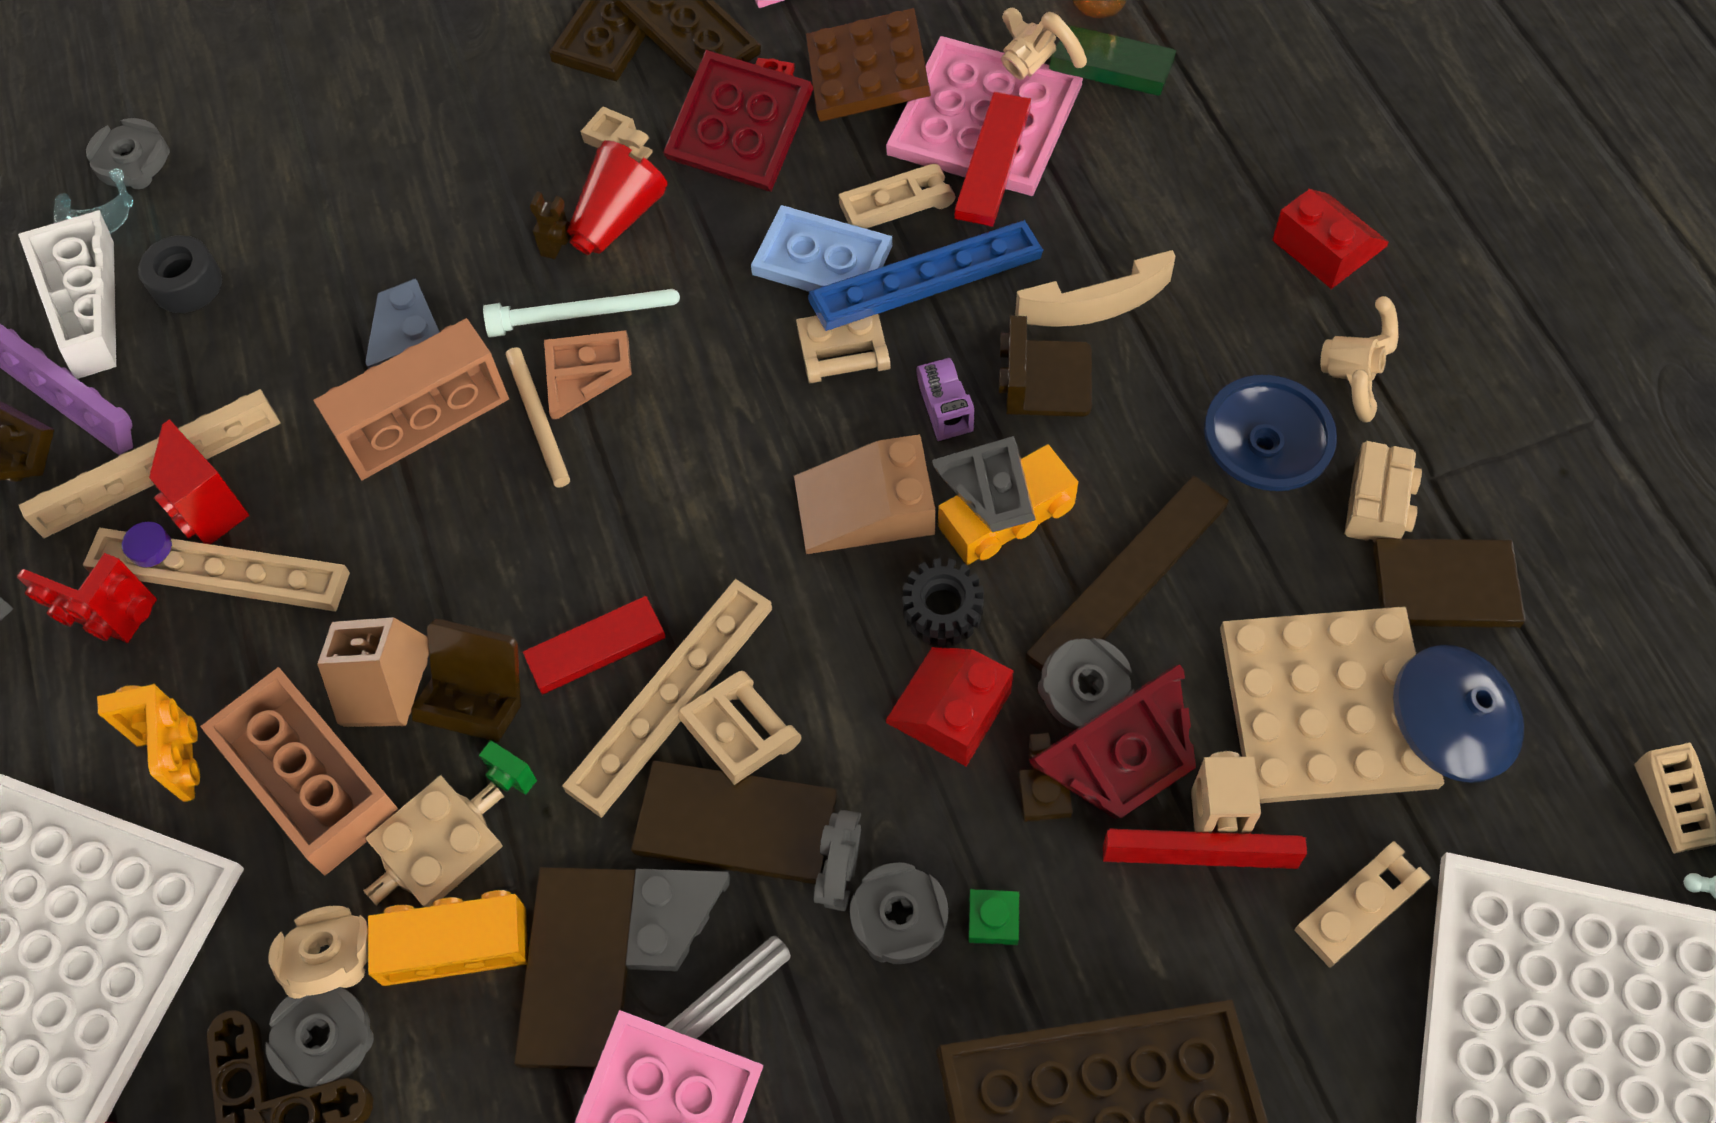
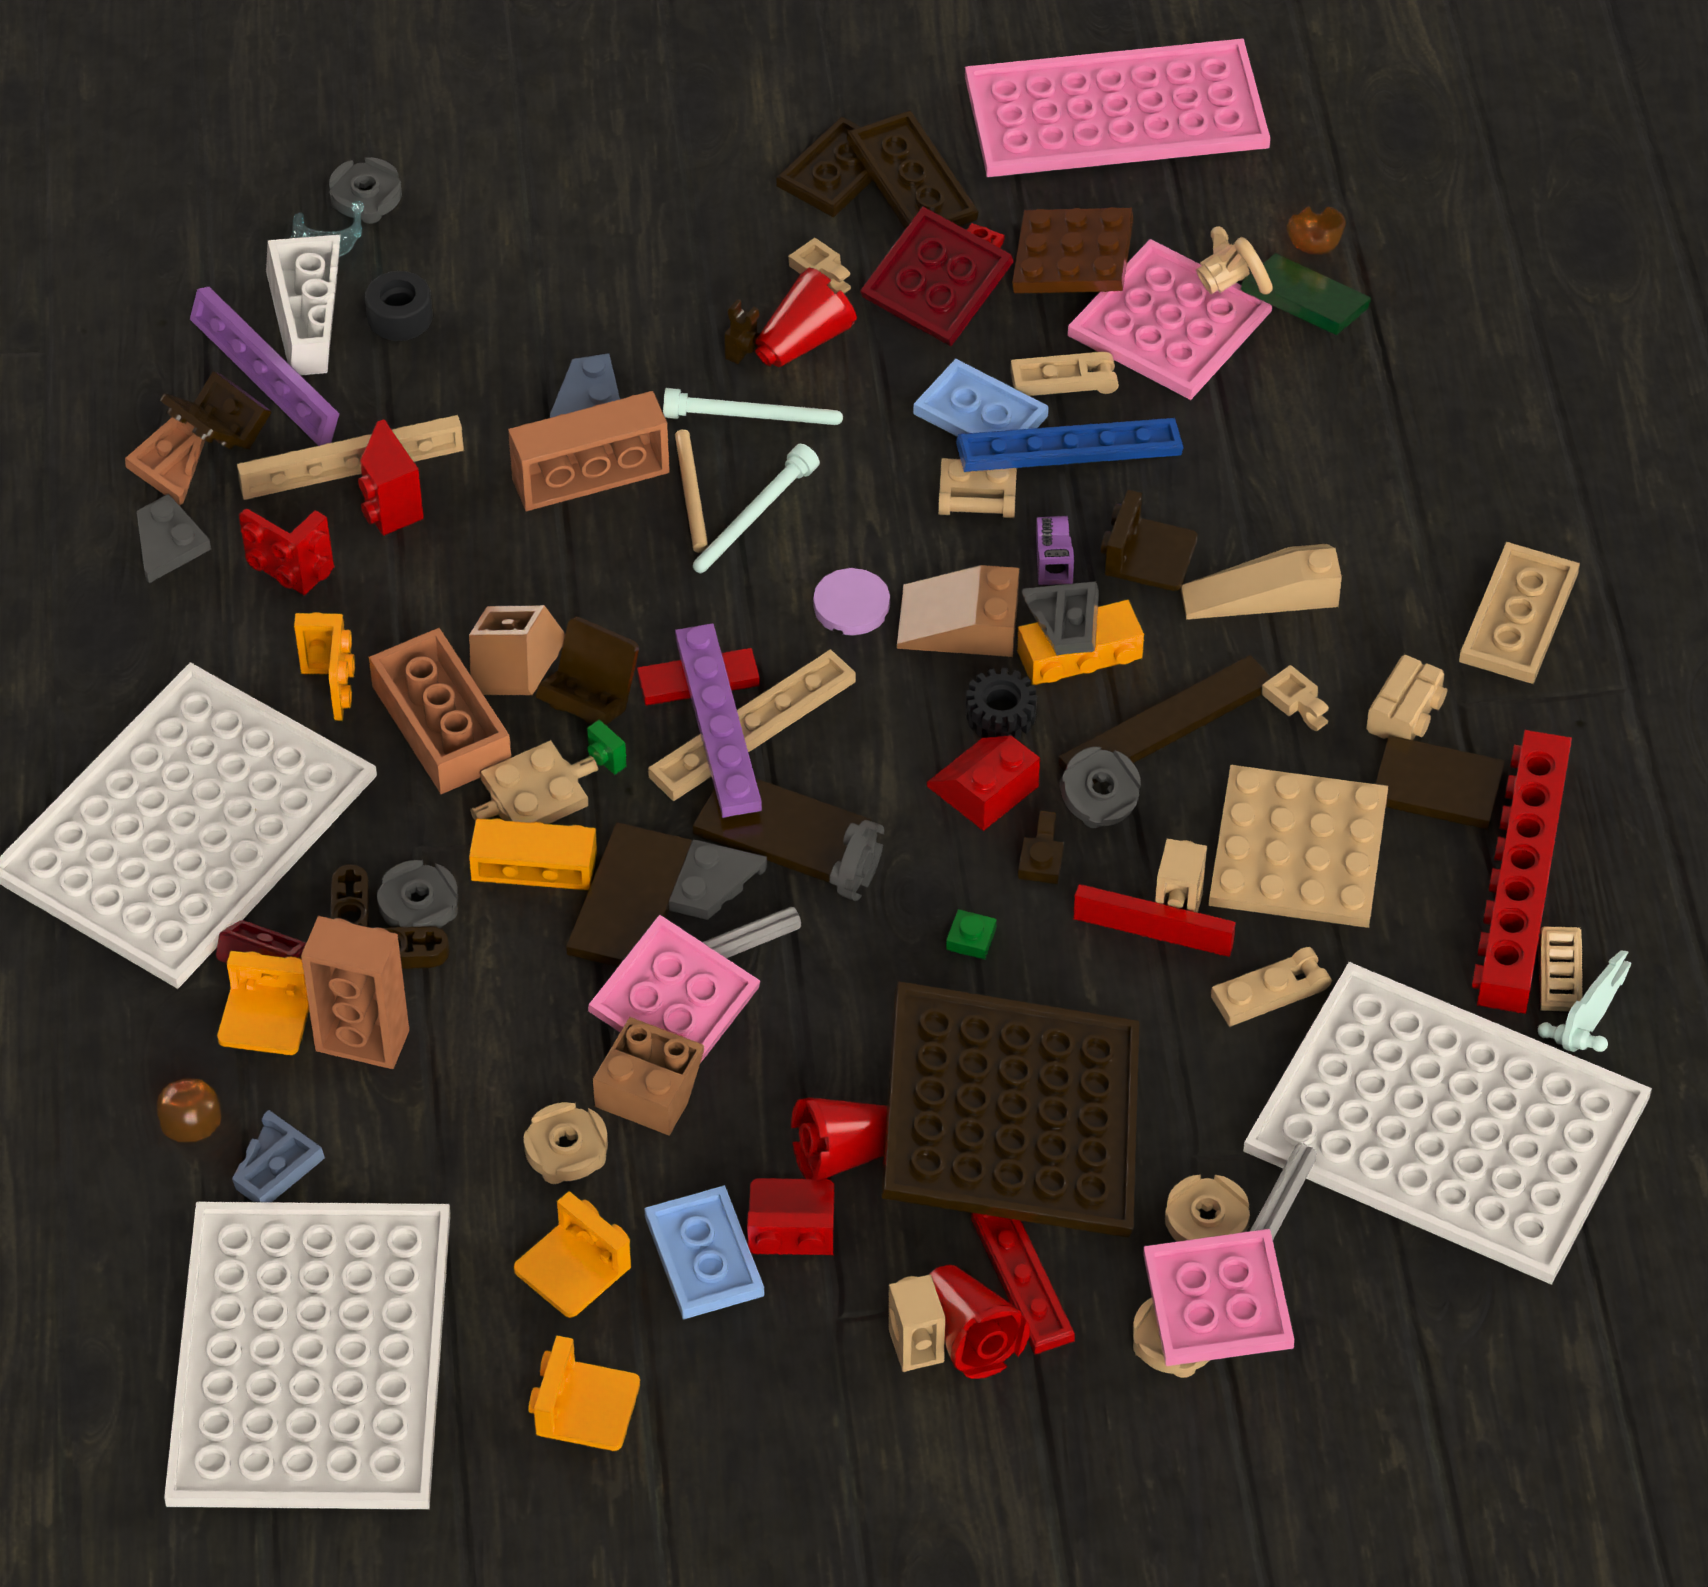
camera: 10 degrees right, 10 degrees down
tan plate [83,528,350,612] -> none
dark purple tile [122,522,172,567] -> none
tan plate [268,906,368,999] -> none
nougat wing [544,330,632,419] -> none
tan plate [679,671,802,785] -> none
dark grey plate [850,862,948,964] -> none
red tile [954,92,1031,227] -> none
tan slope [1015,250,1176,327] -> none
dark red wing [1029,664,1196,819] -> none
dark blue dish [1204,375,1337,491] -> none
red slope [1272,189,1389,289] -> none
tan piece [1321,296,1399,422] -> none
dark blue dish [1393,645,1524,783] -> none
none -> medium lavender plate [675,623,762,818]
none -> light aqua piece [693,444,820,573]
none -> lavender tile [813,568,890,636]
none -> tan wedge [1181,544,1342,620]
none -> tan plate [1262,665,1329,731]
none -> tan plate [1459,542,1580,684]
none -> red brick [1472,730,1572,1014]

